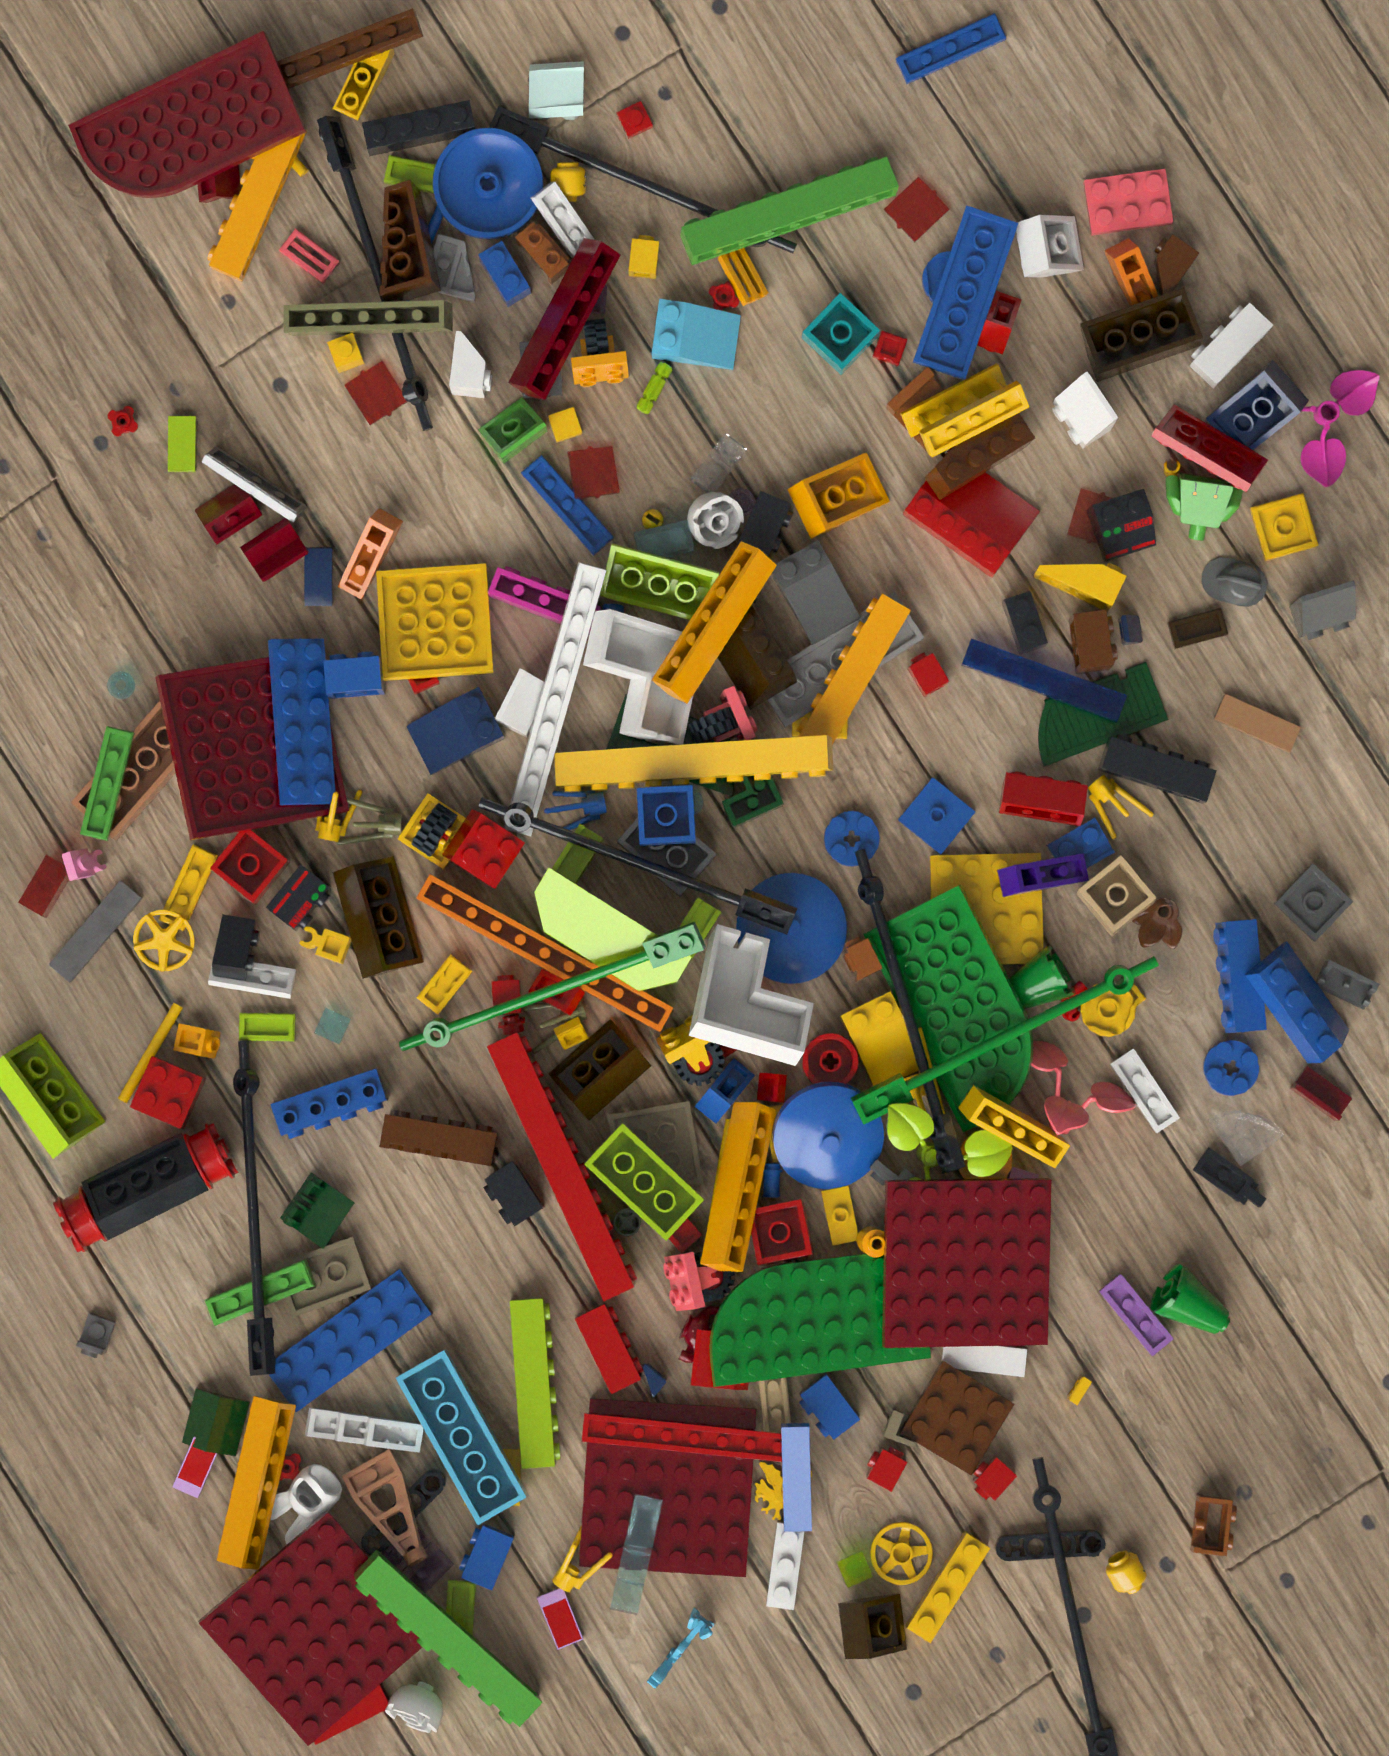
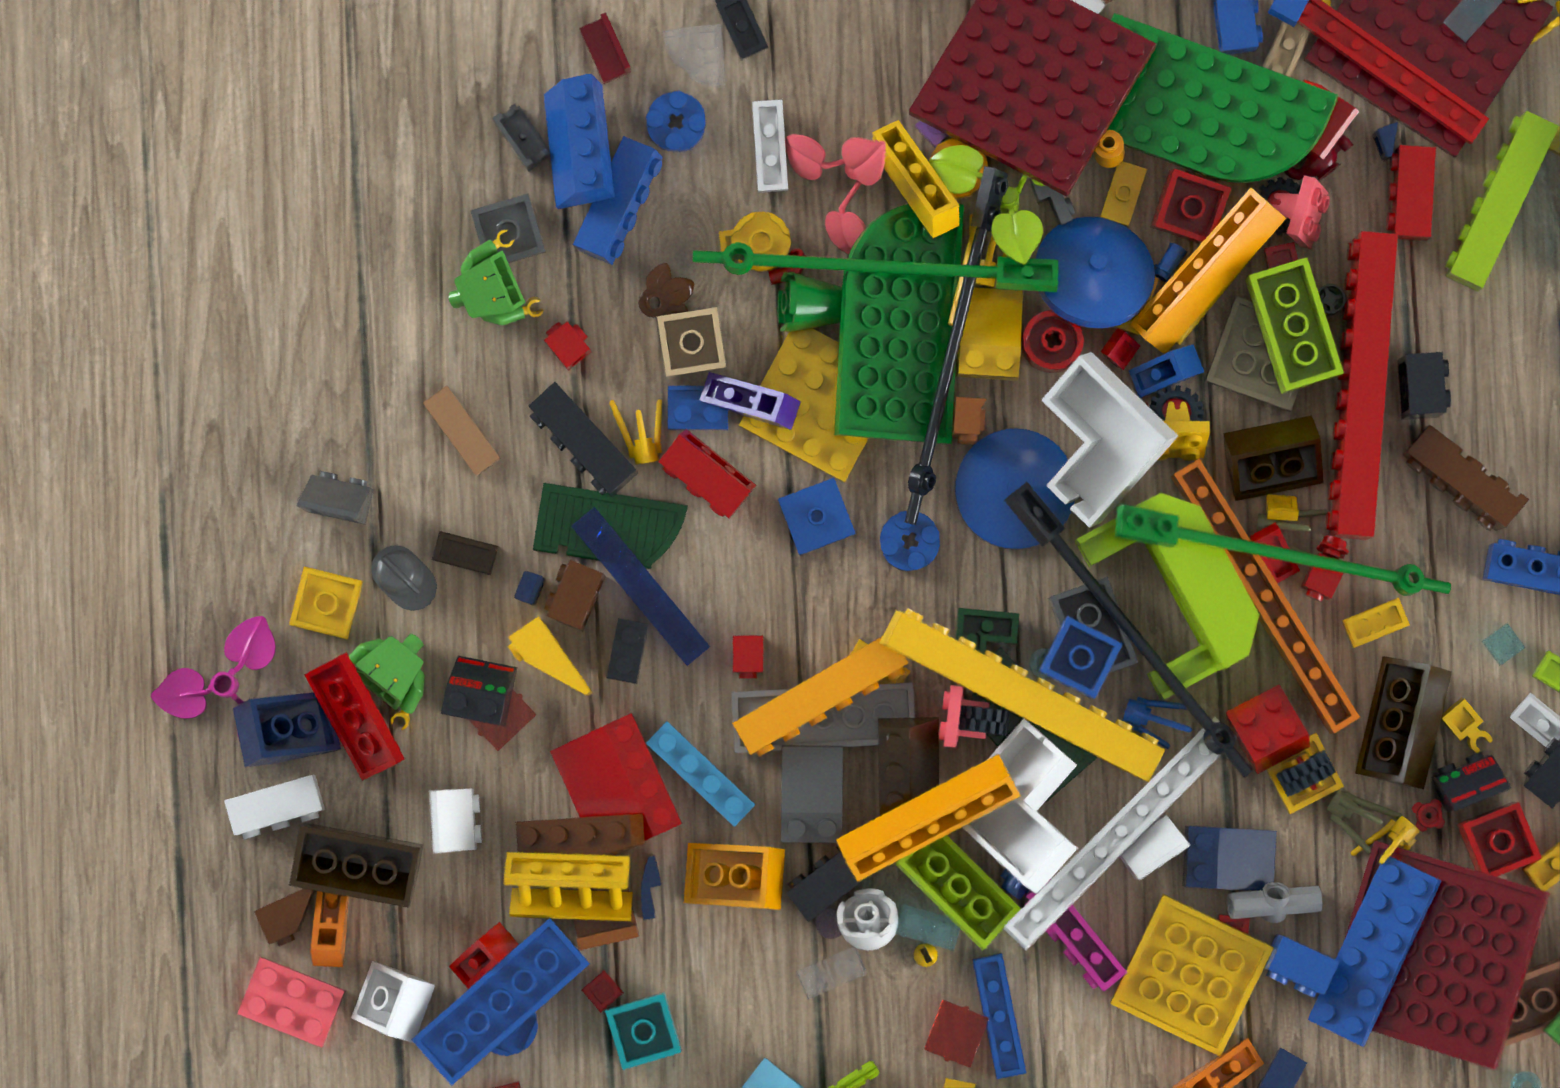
camera: 150 degrees left, 0 degrees up
none -> bright green torso [449,230,543,326]
none -> red brick [544,321,591,371]
none -> dark blue slope [641,855,662,920]
none -> dark azure brick [646,721,755,827]
none -> light grey piece [1227,882,1323,923]
none -> red plate [1412,799,1445,832]

